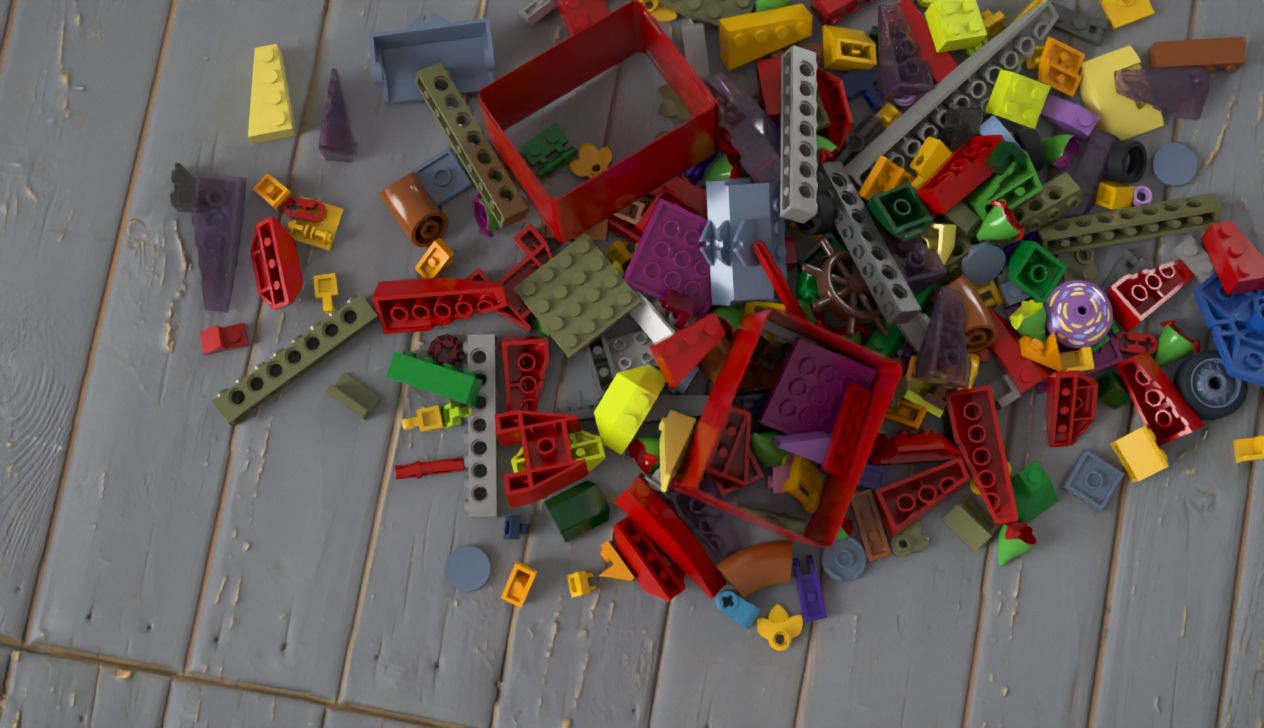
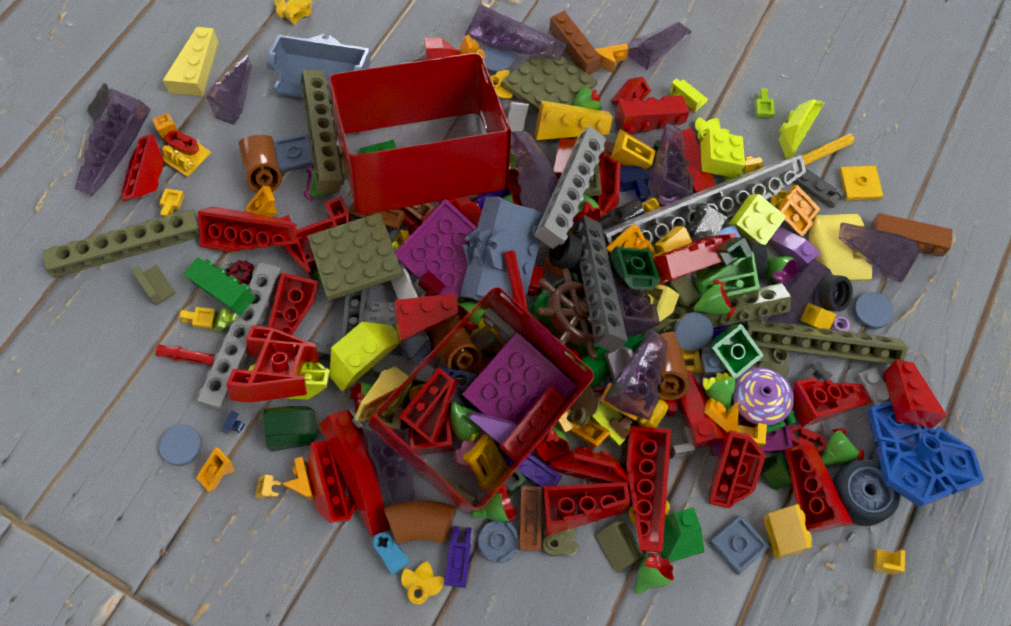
camera: 15 degrees right, 15 degrees down
red slope [200,323,249,355] -> none

